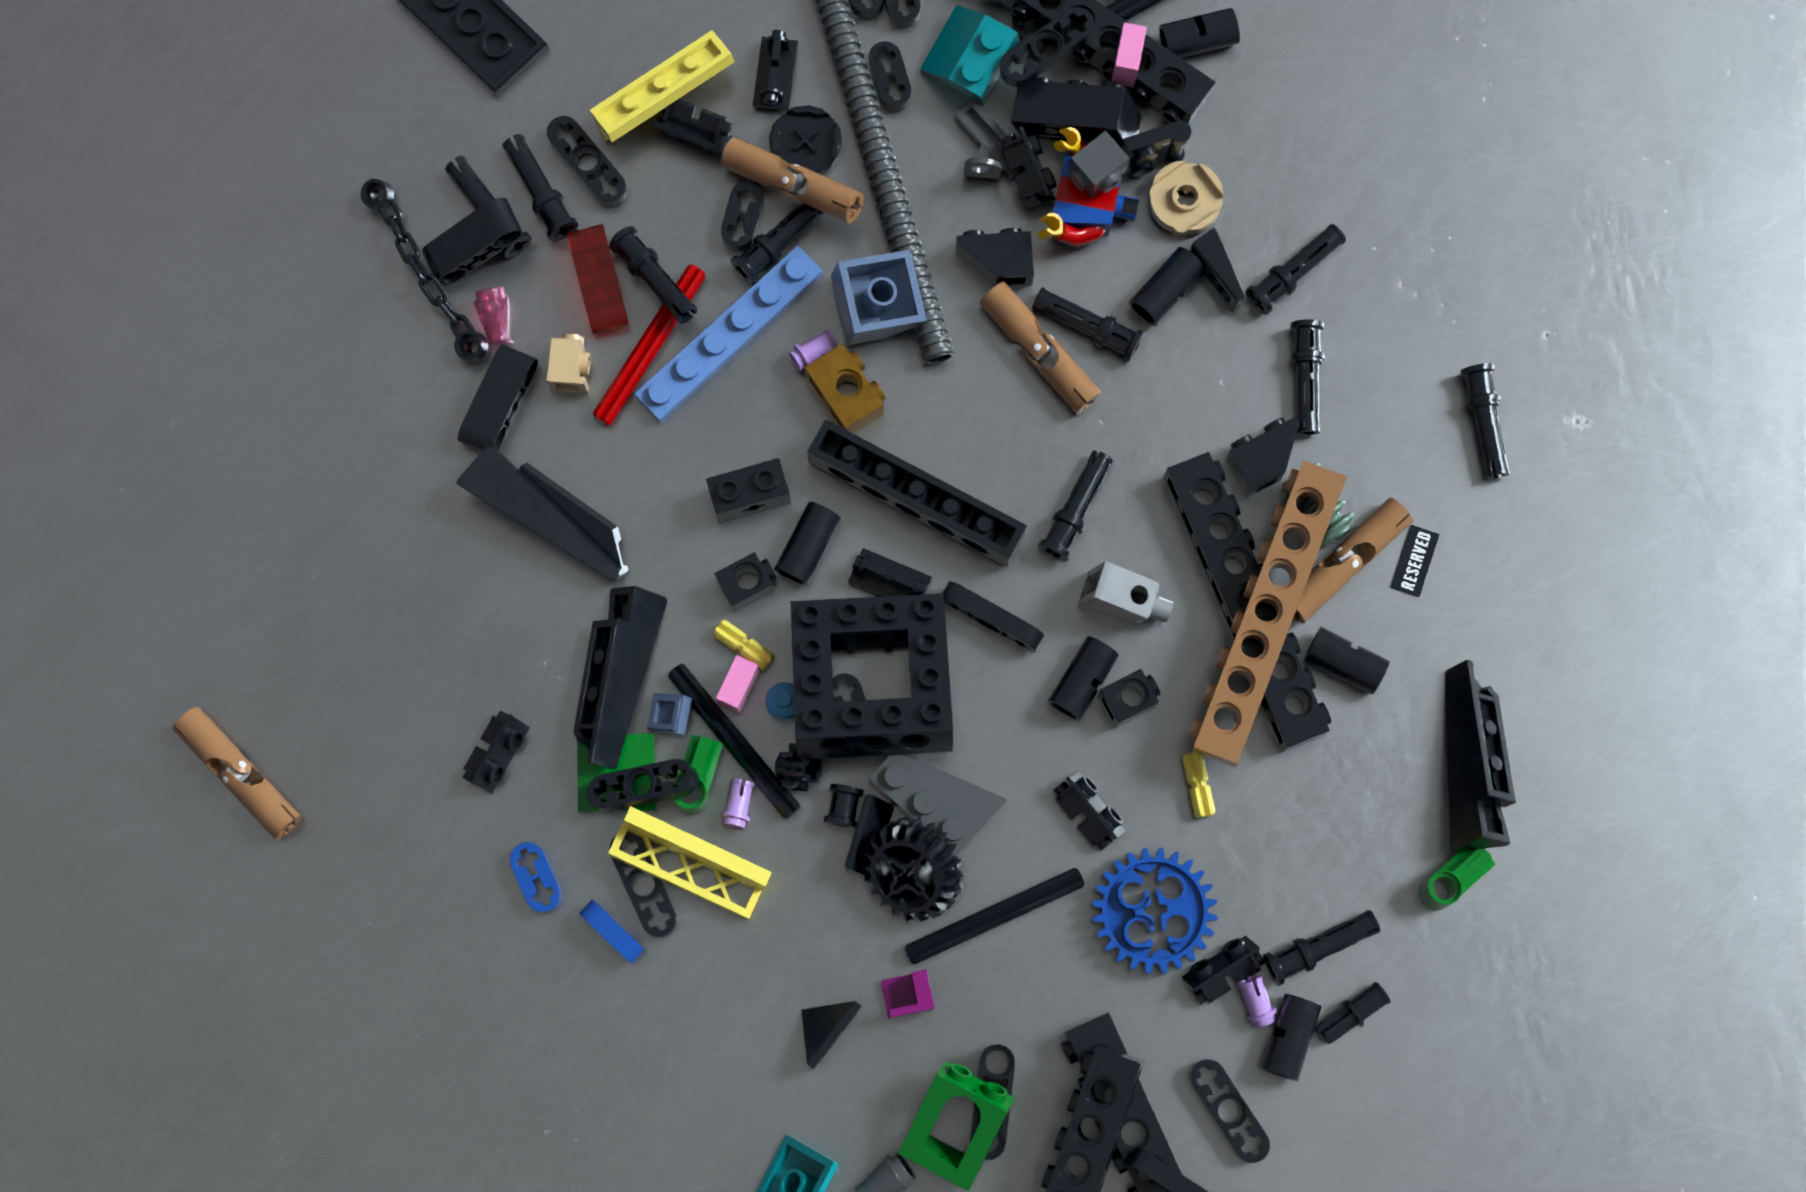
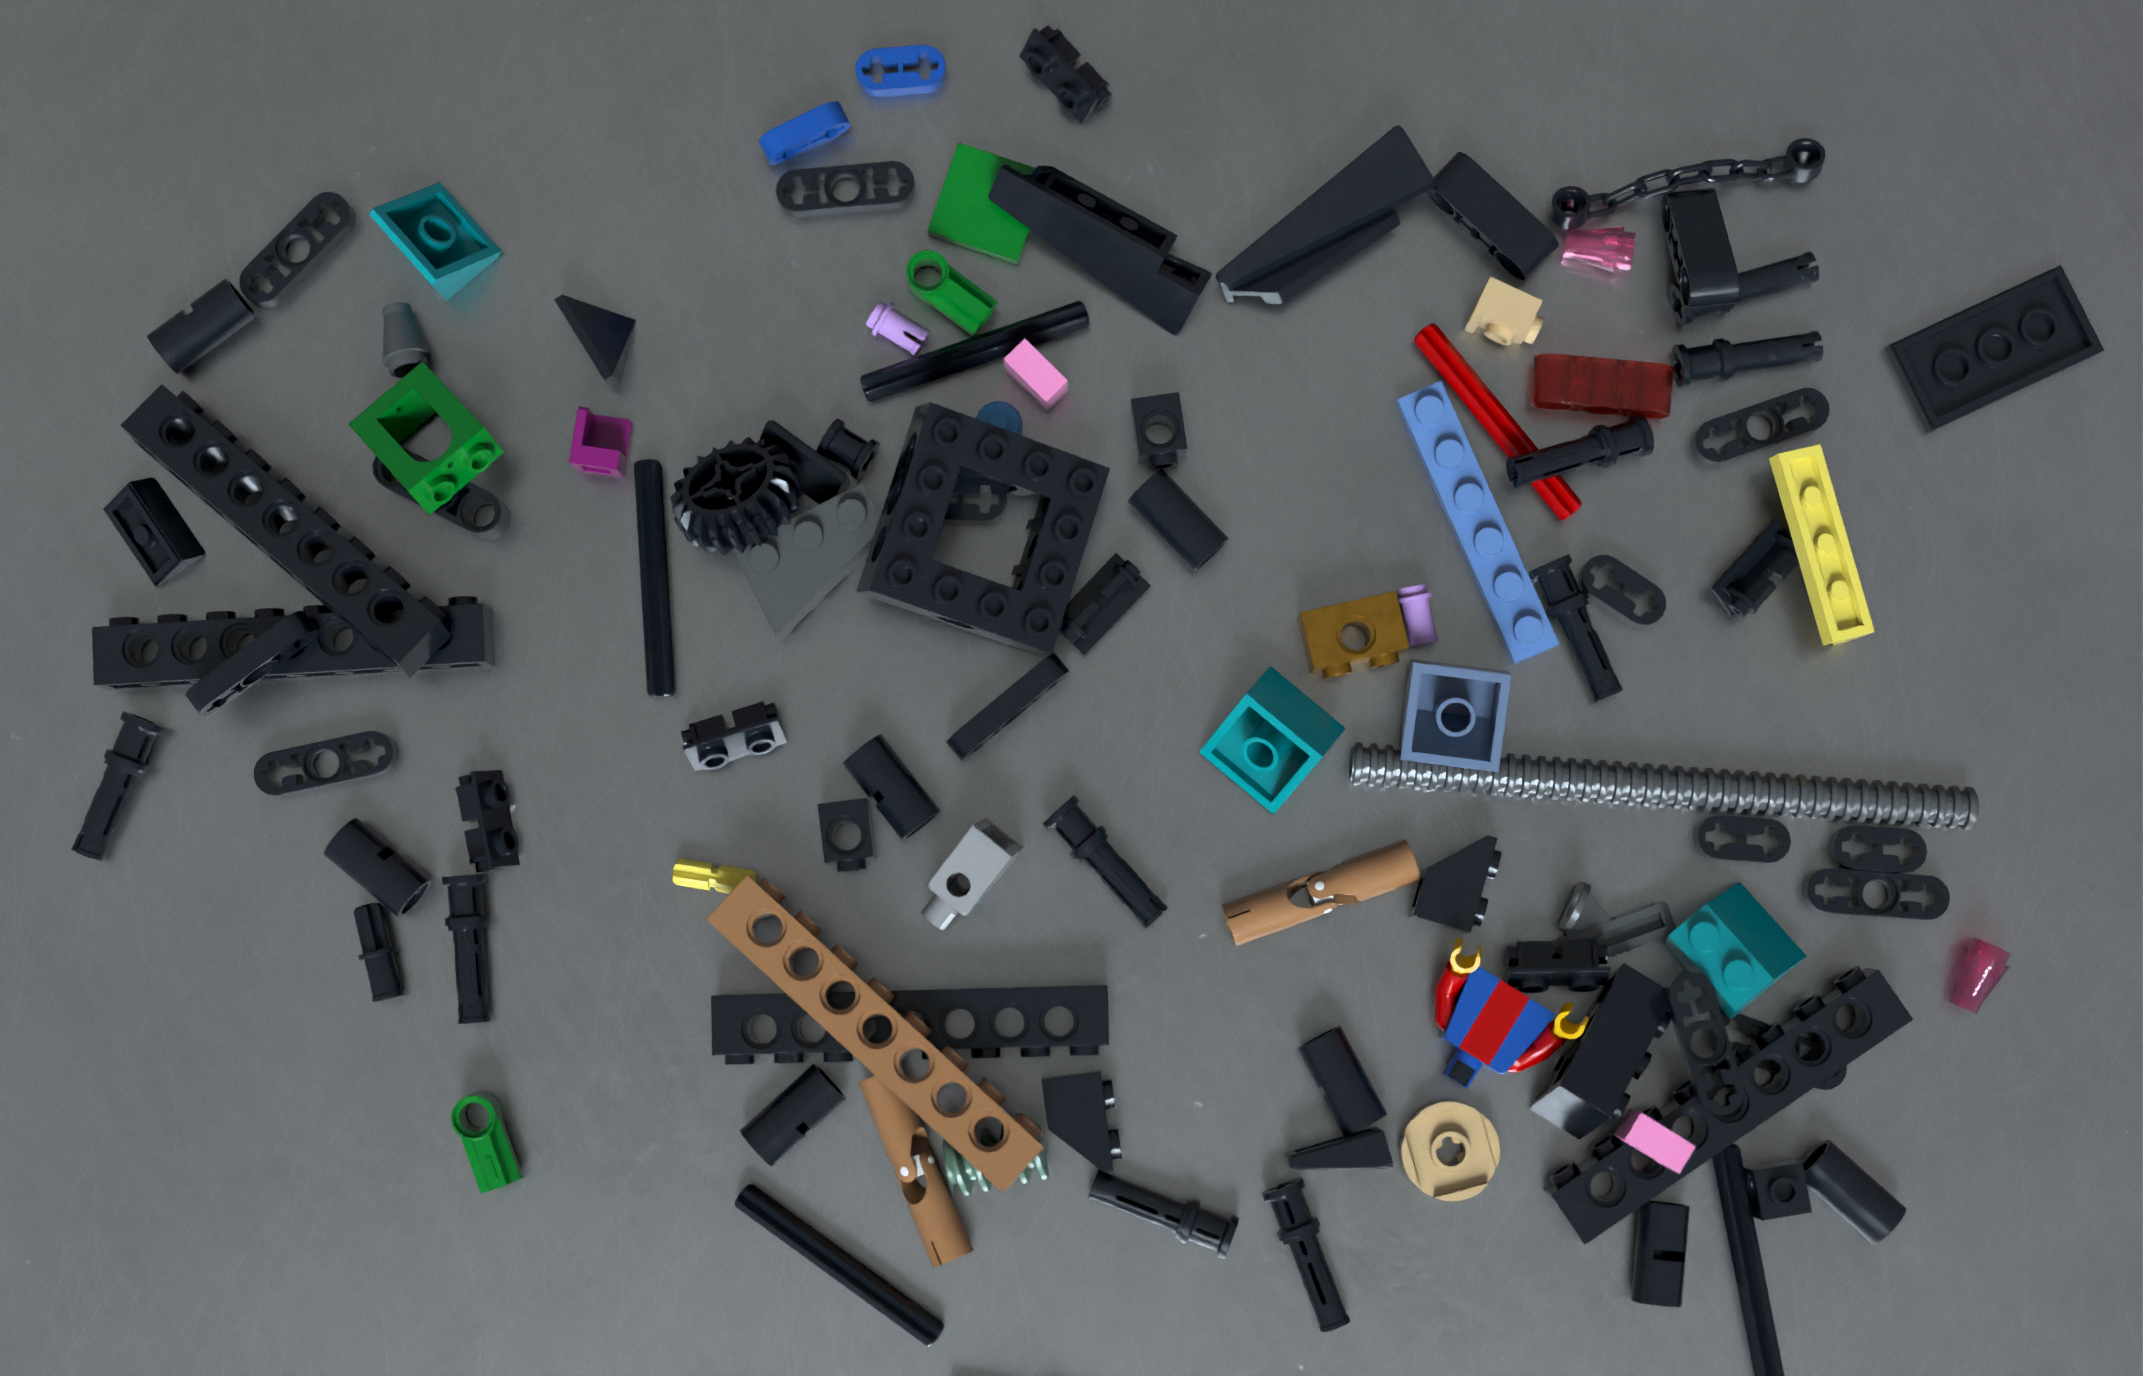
camera: 115 degrees right, 5 degrees up
black beam [587,759,699,812] -> none
light yellow fence [607,806,772,920] -> none
sand blue tile [647,693,692,736] -> none
black brick [706,458,791,524] -> none
light yellow piece [713,620,774,671] -> none
medium nougat piece [721,137,864,224] -> none
black hinge [753,30,798,110] -> none
black tile [769,105,842,175] -> none
black gear [775,743,823,792] -> none
black brick [807,419,1027,567] -> none
black pin [1032,287,1144,362] -> none
dark grey brick [1069,131,1130,198] -> none
blue gear [1091,848,1218,975] -> none
black plate [1121,121,1192,177] -> none
lavender pin [1237,975,1277,1028] -> none
black sticker [1391,525,1440,597] -> none
black wedge [1445,659,1516,851] -> none
none -> black axle [734,1184,944,1346]
none -> teal slope [1199,666,1346,815]

